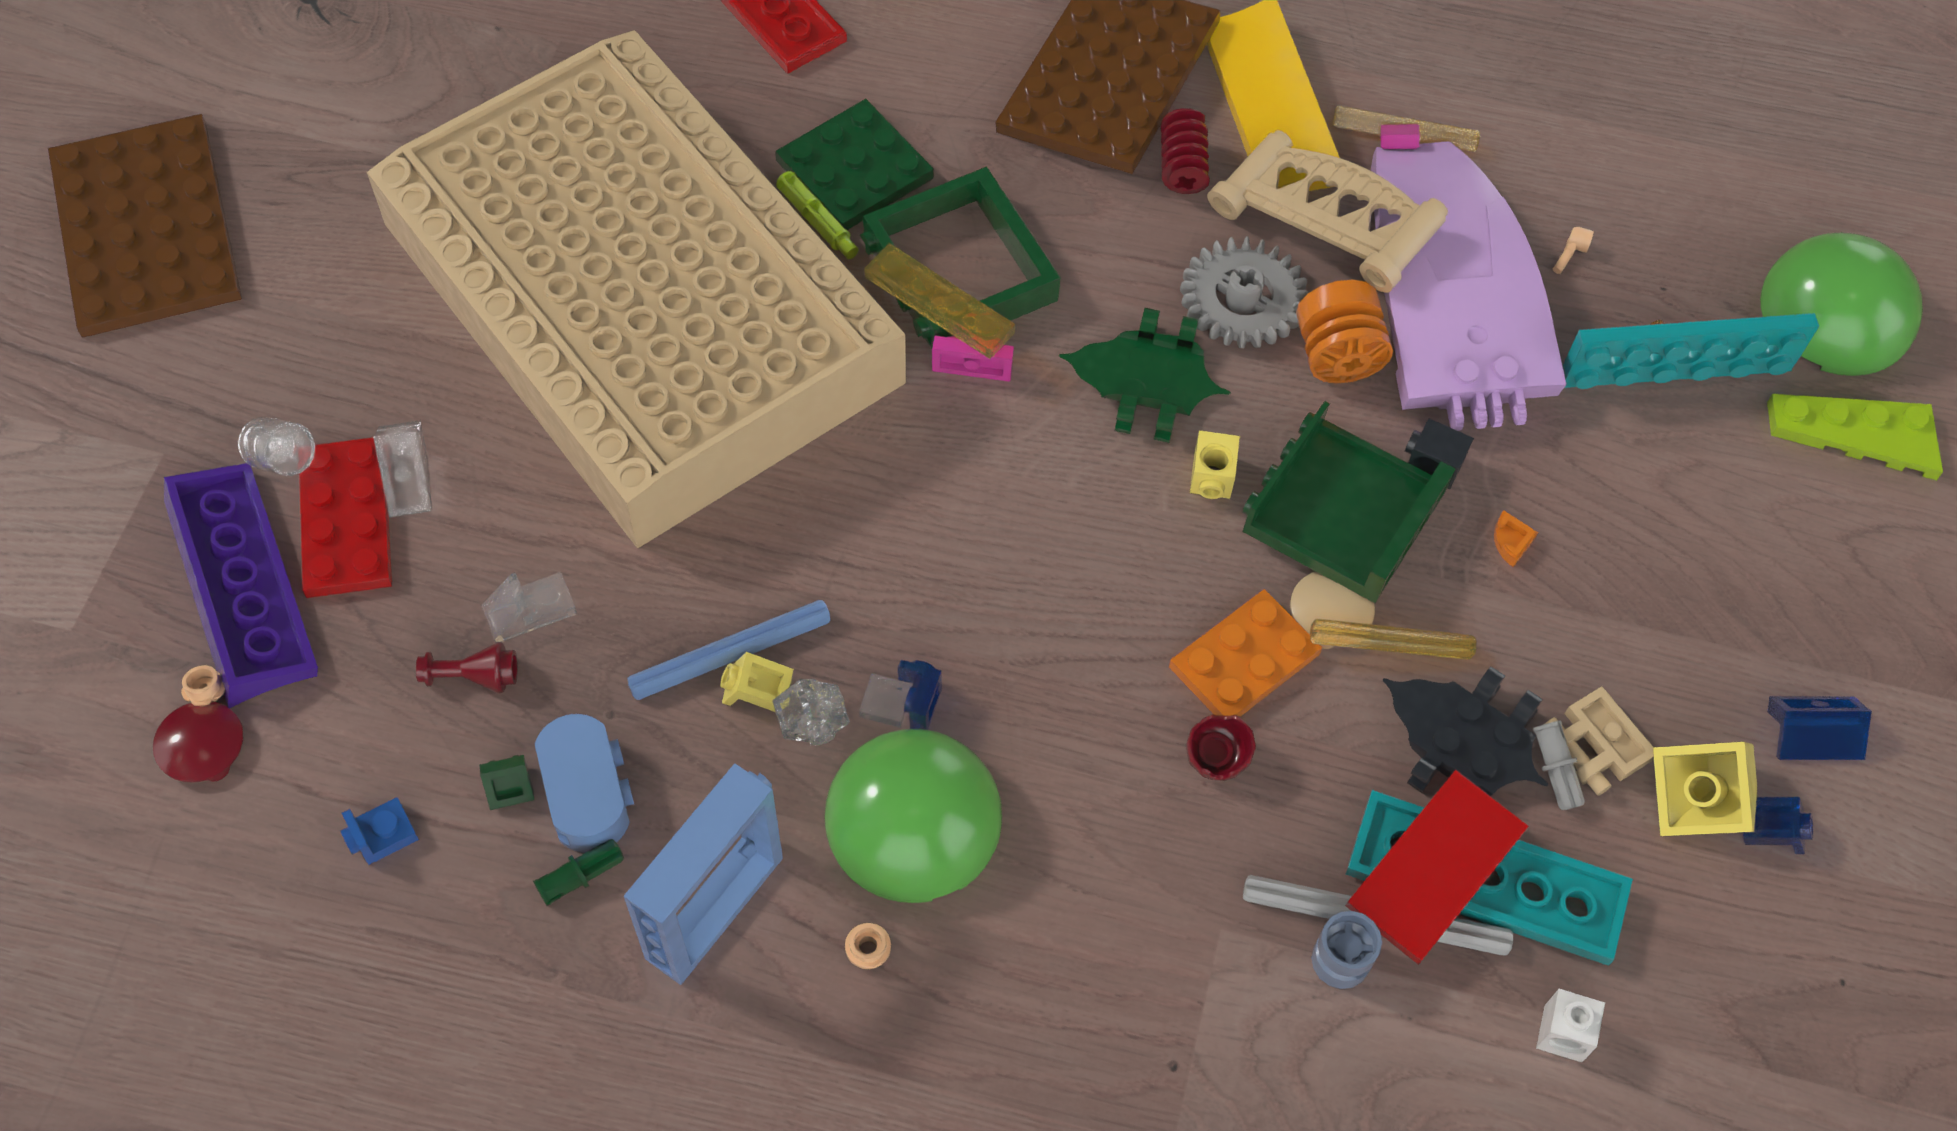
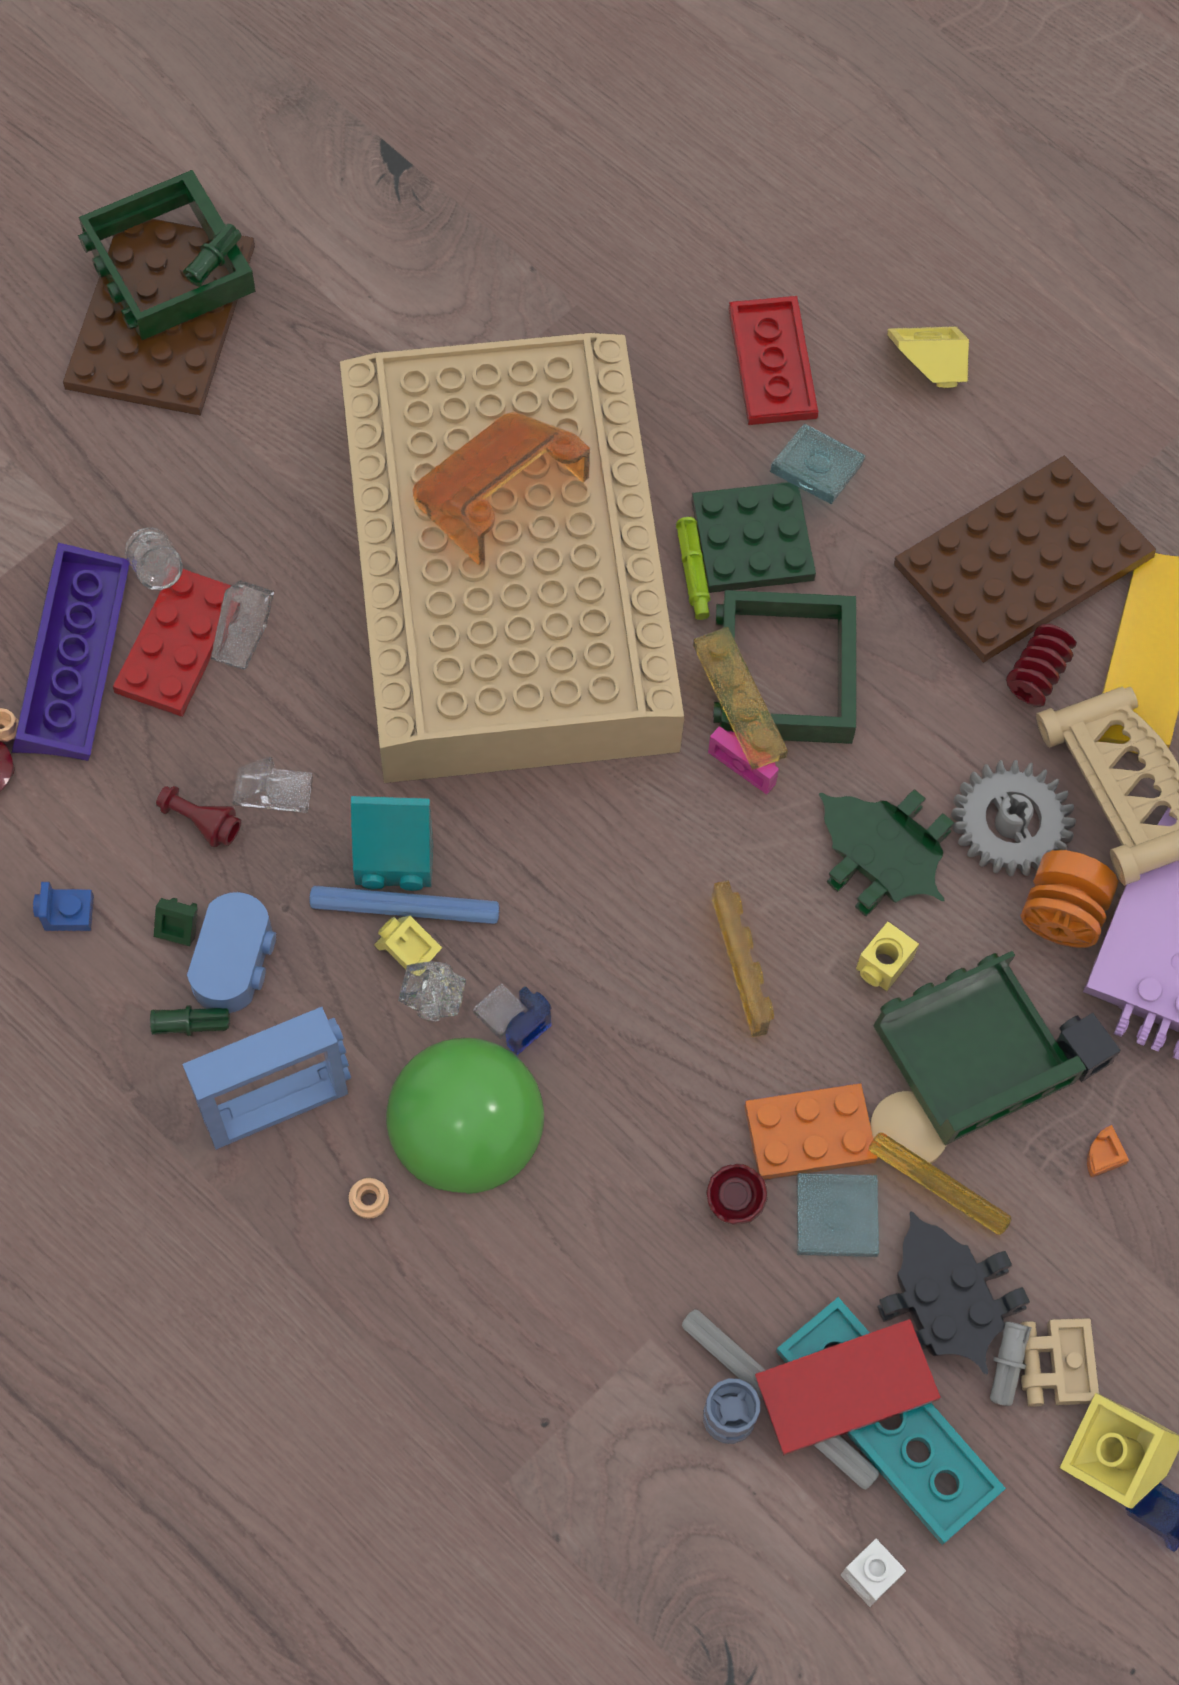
camera: 30 degrees right, 5 degrees up
none -> dark green window [78,170,256,340]
none -> dark green axle [183,224,242,287]
none -> teal slope [351,796,434,891]
none -> clear orange windscreen [413,412,590,565]
none -> clear yellow plate [712,880,774,1037]
none -> clear light blue tile [770,424,866,505]
none -> clear light blue tile [796,1173,879,1257]

